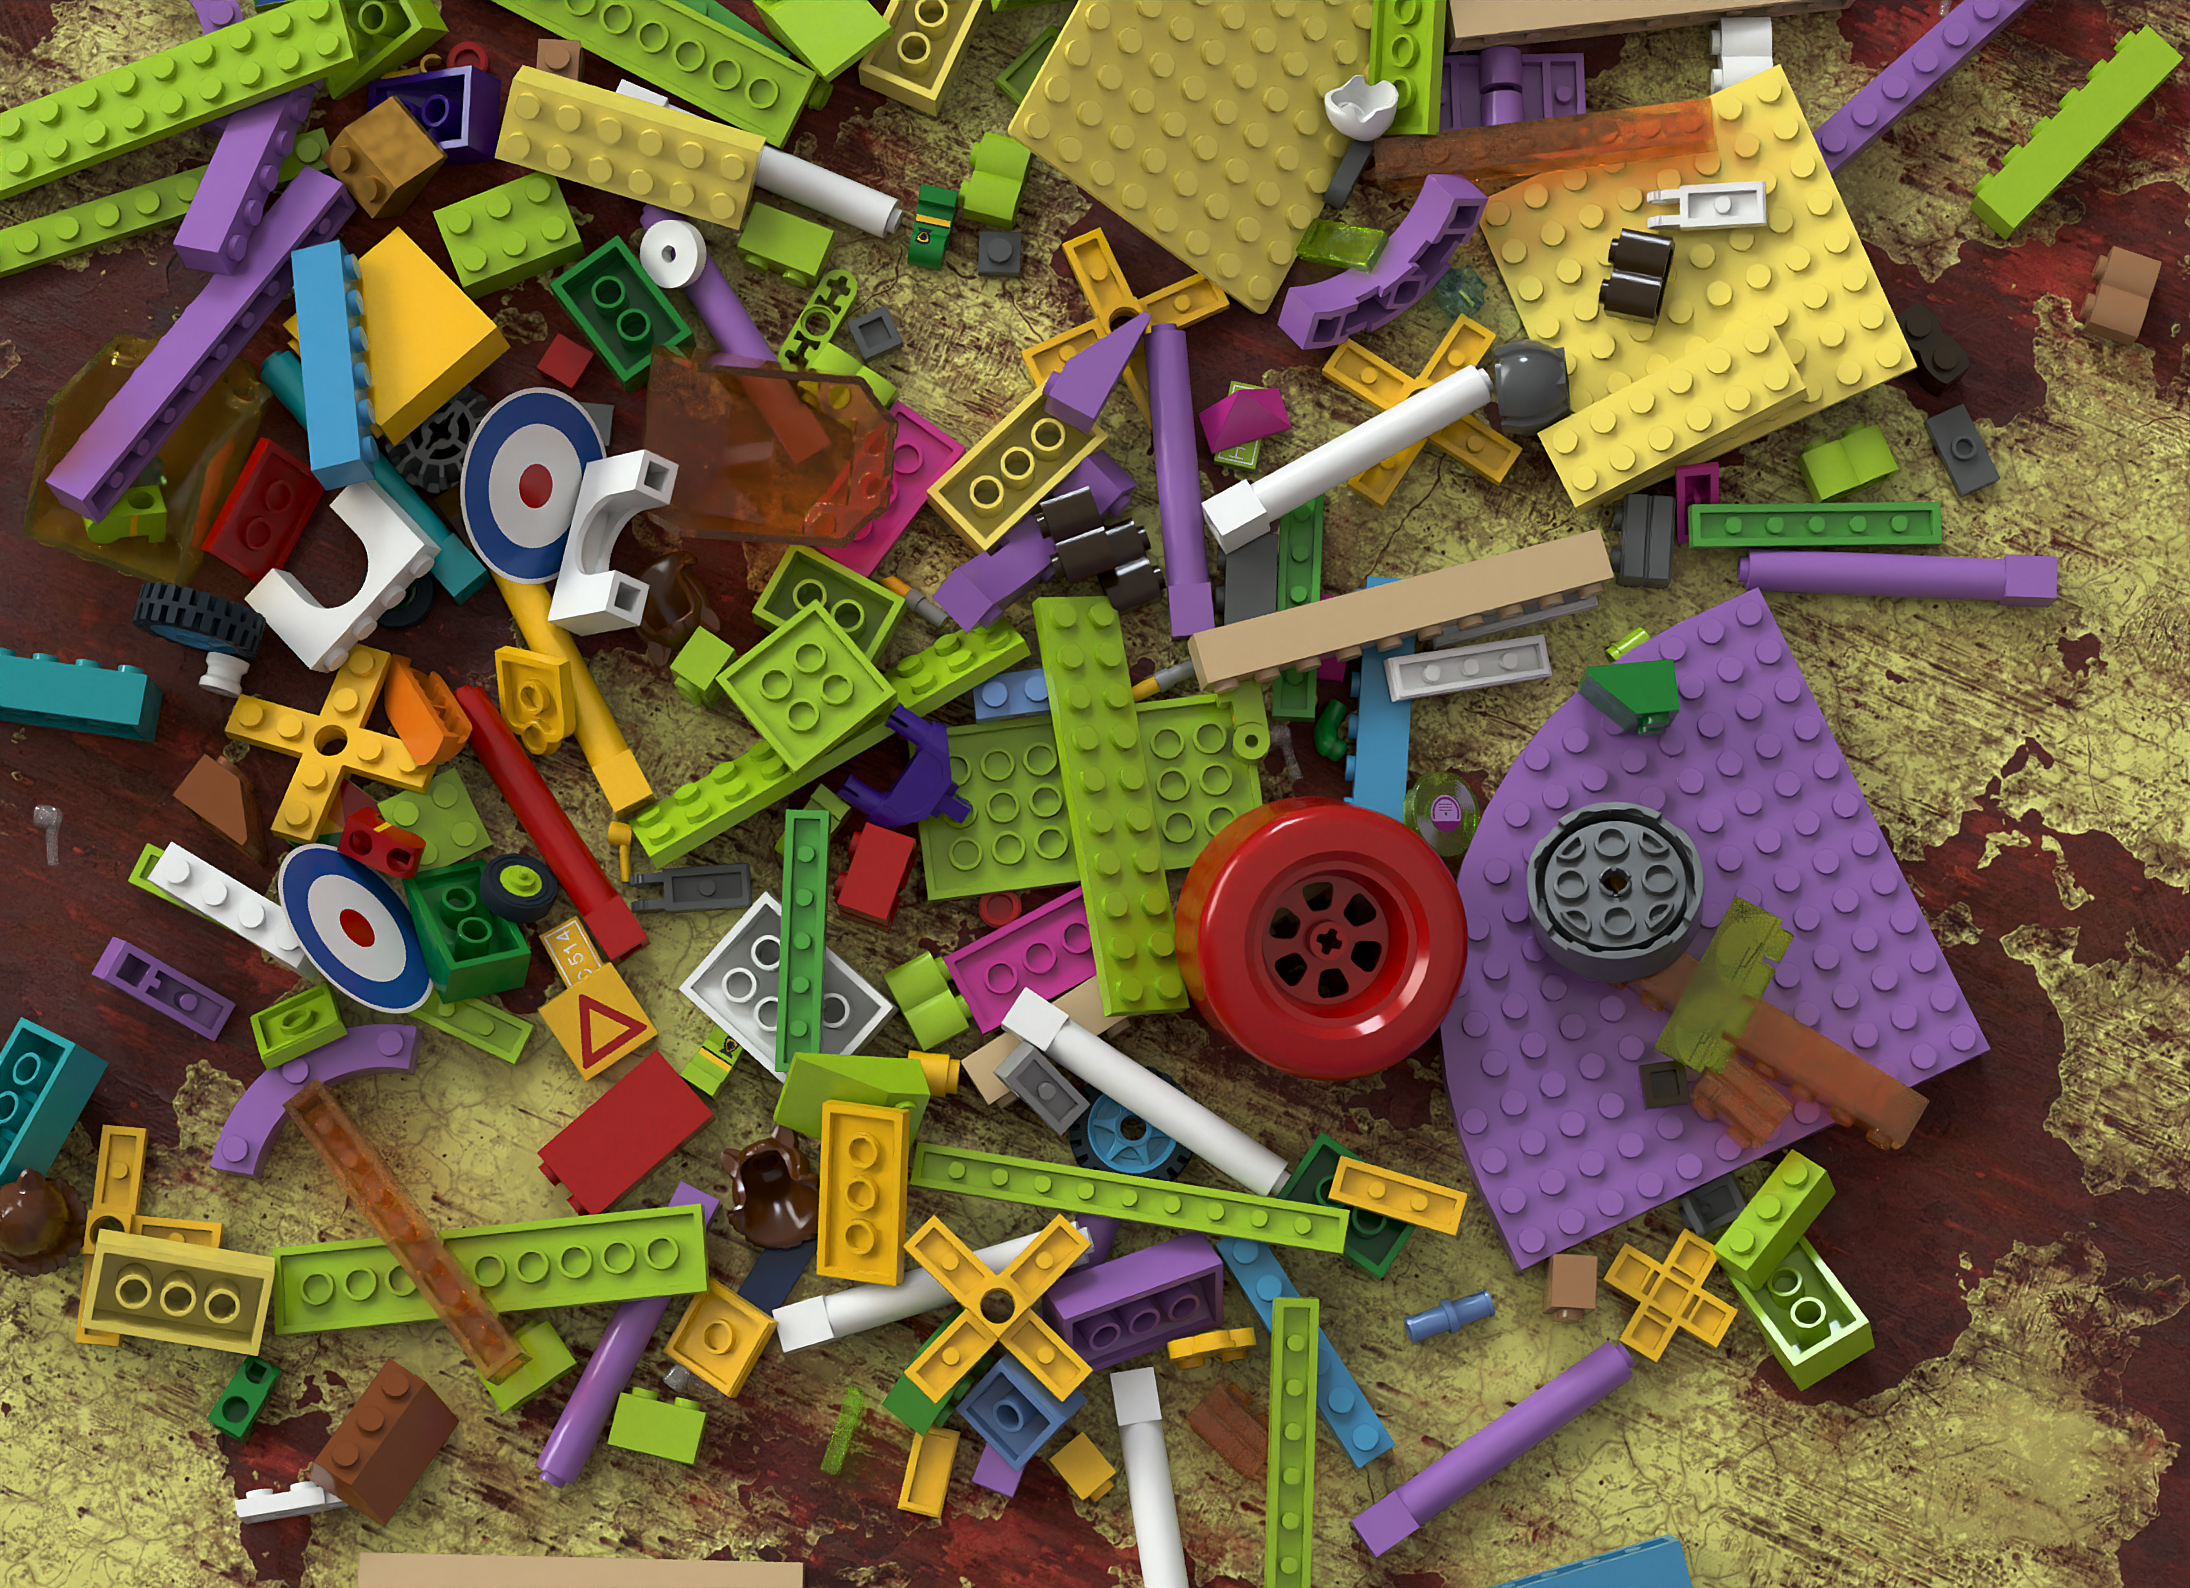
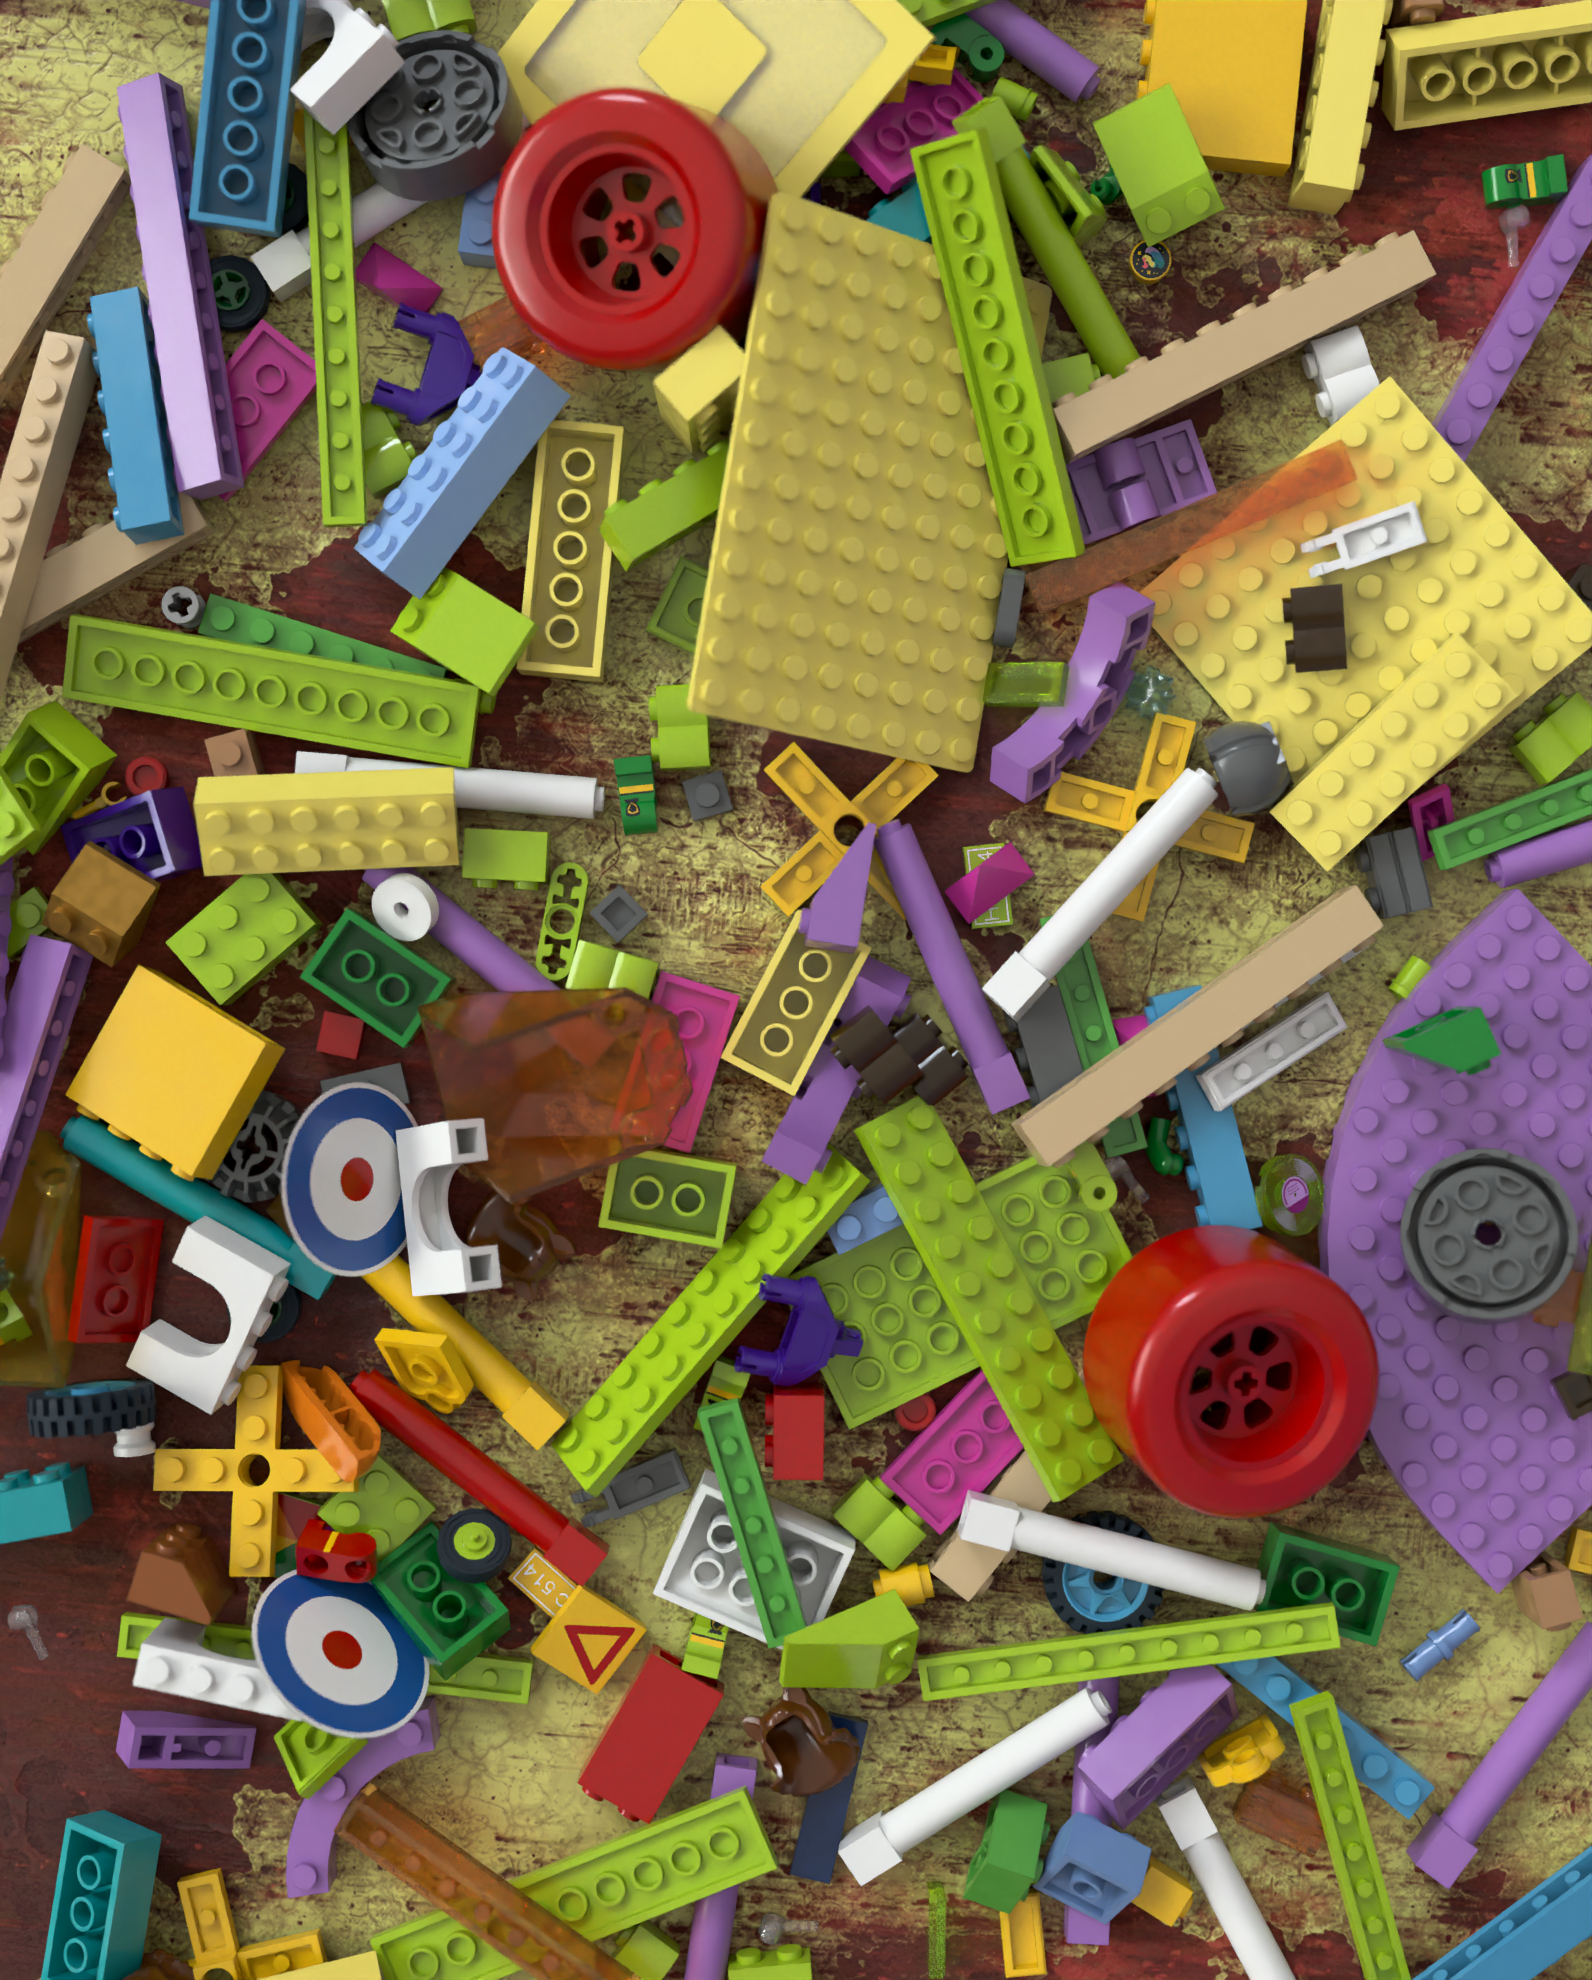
camera: 15 degrees left, 10 degrees up
dark azure brick [291,240,379,491] -> none
yellow hand [607,821,635,882] -> none
yellow tile [663,1276,779,1398] -> none
lime brick [670,625,738,709] -> none
lime plate [715,599,898,778] -> none
yellow plate [816,1099,910,1286] -> none
light grey piece [878,575,950,630] -> none
yellow piece [903,1213,1093,1405] -> none
light grey plate [993,1040,1090,1136] -> none
light grey piece [1132,659,1196,702] -> none
white hair [1324,75,1399,141] -> none
yellow plate [1328,1156,1468,1237] -> none

